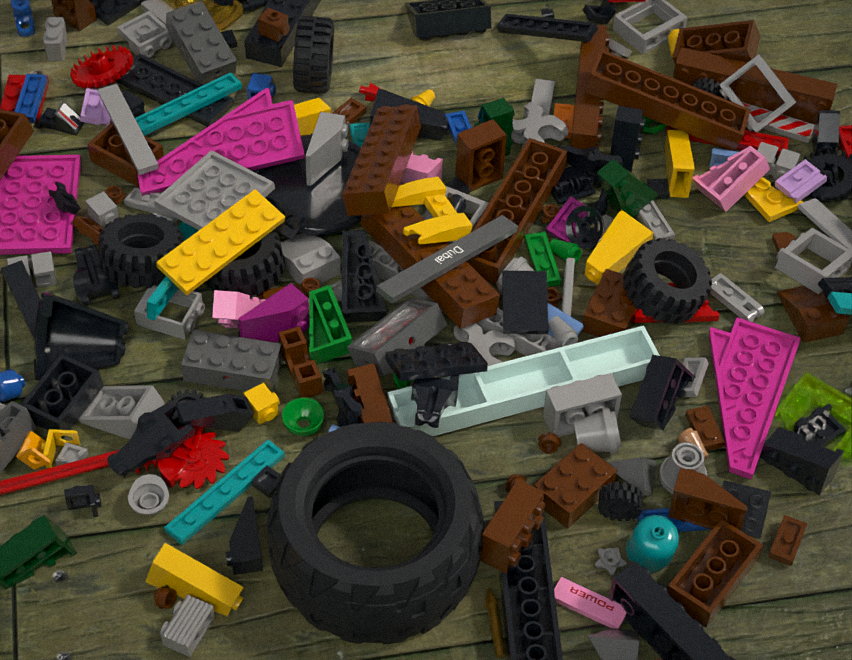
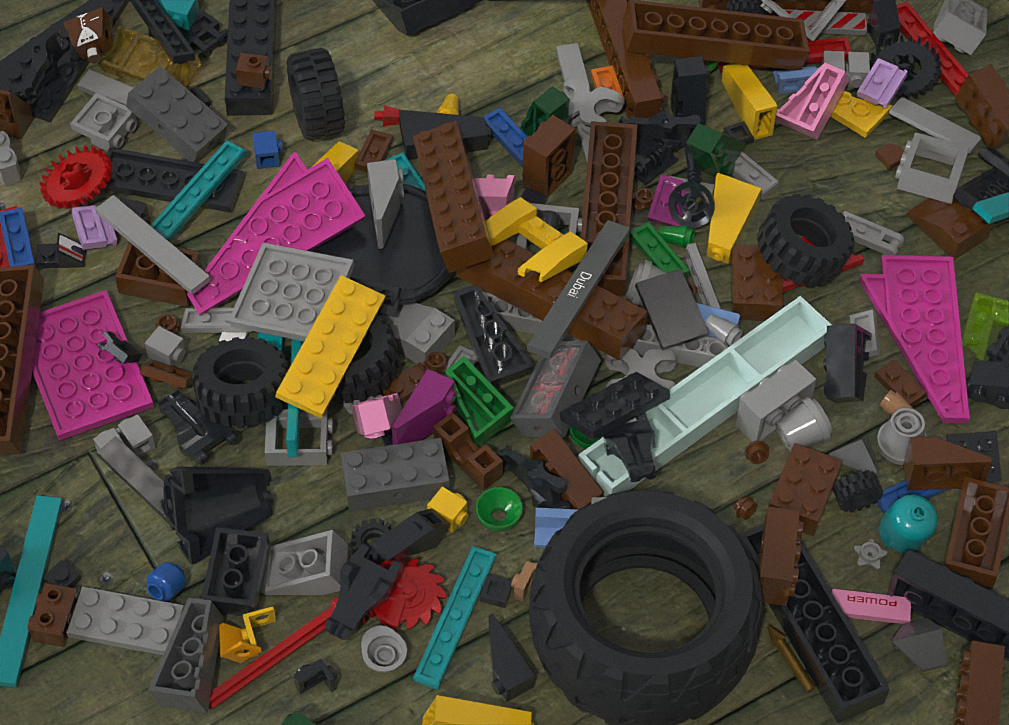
camera: 20 degrees left, 5 degrees up
light grey tile [55,442,89,465] -> none

